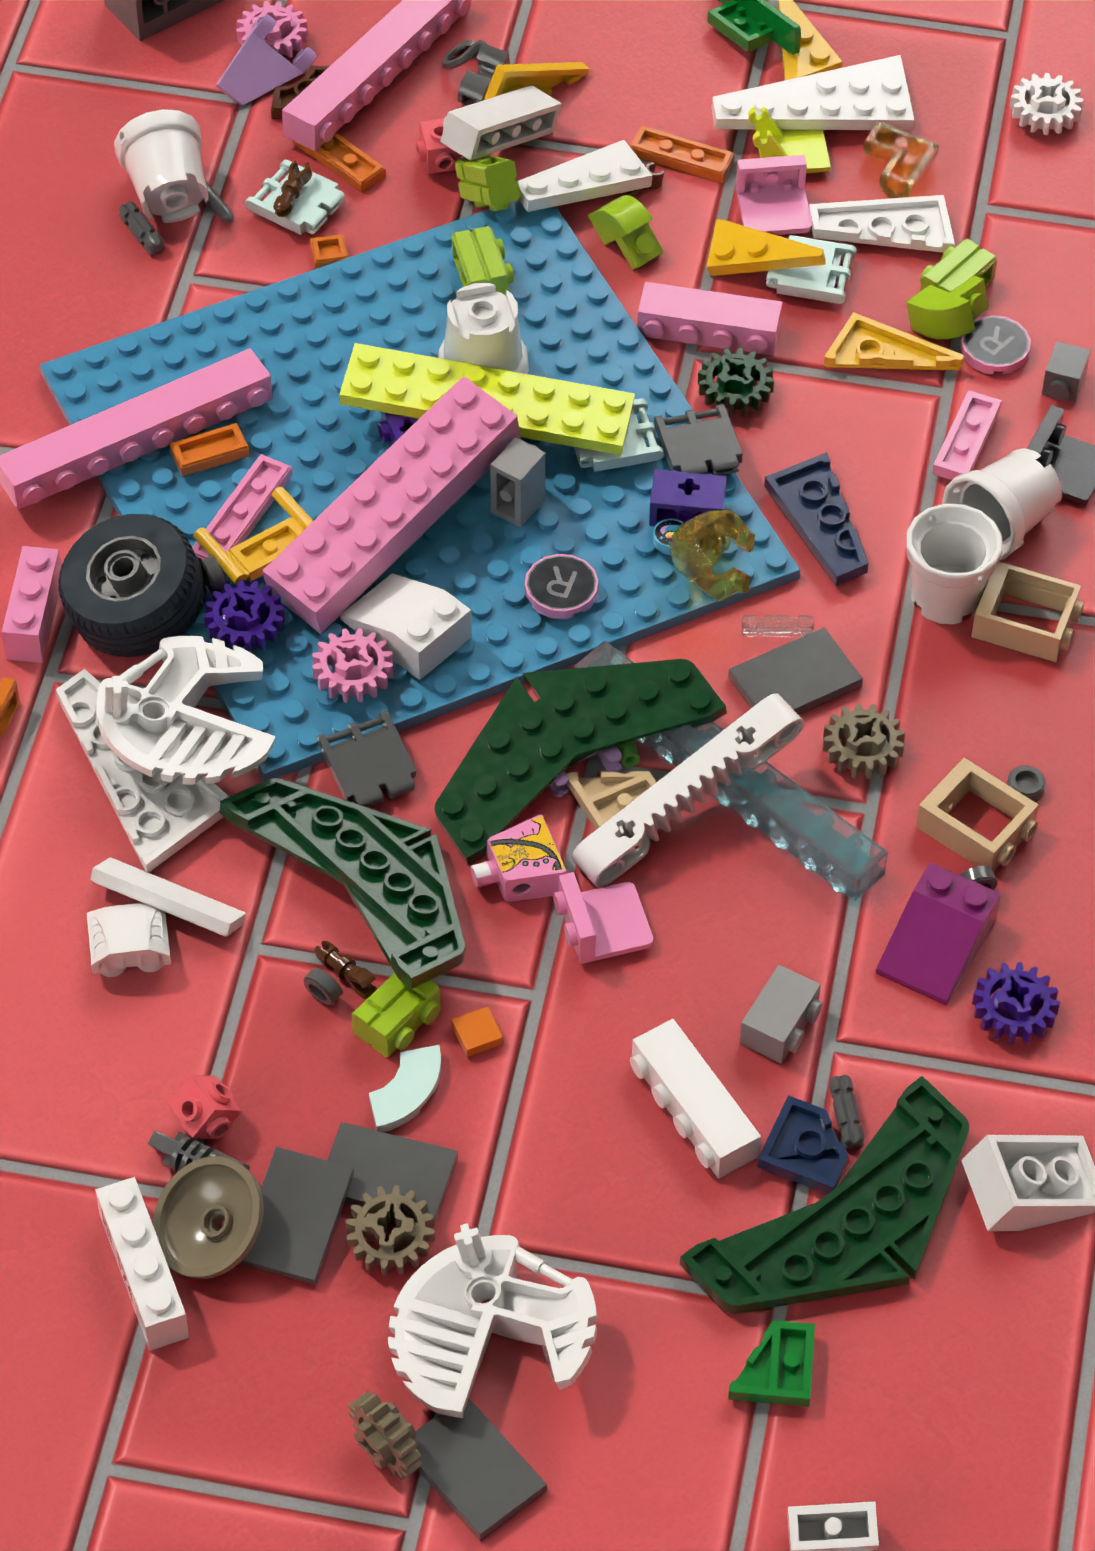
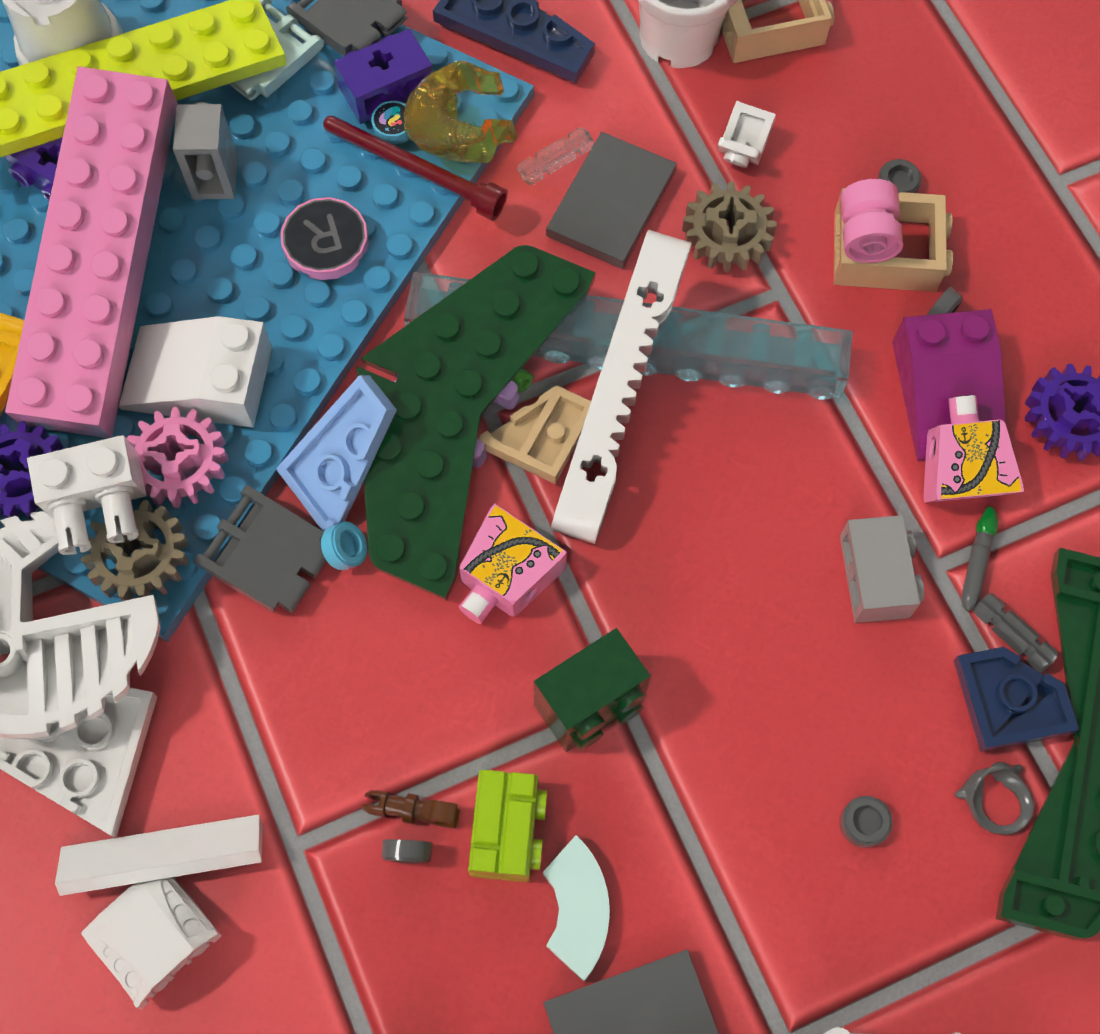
camera: 35 degrees left, 15 degrees up
dark green wing [219,778,466,990] -> none
orange tile [451,1006,504,1057] -> none
bright pink bracket [553,872,653,964] -> none
white brick [630,1019,761,1179] -> none
none -> white brick [27,435,146,555]
none -> dark tan gear [81,500,190,601]
none -> light blue wing [276,375,397,532]
none -> medium azure tile [321,521,367,570]
none -> dark red piece [323,116,508,221]
none -> dark green brick [534,628,651,752]
none -> white bracket [717,101,776,168]
none -> bright pink wheel [840,179,903,263]
none -> dark grey tile [840,796,892,848]
none -> torso [923,395,1024,503]
none -> dark grey piece [955,762,1034,835]
none -> dark grey piece [961,506,998,611]

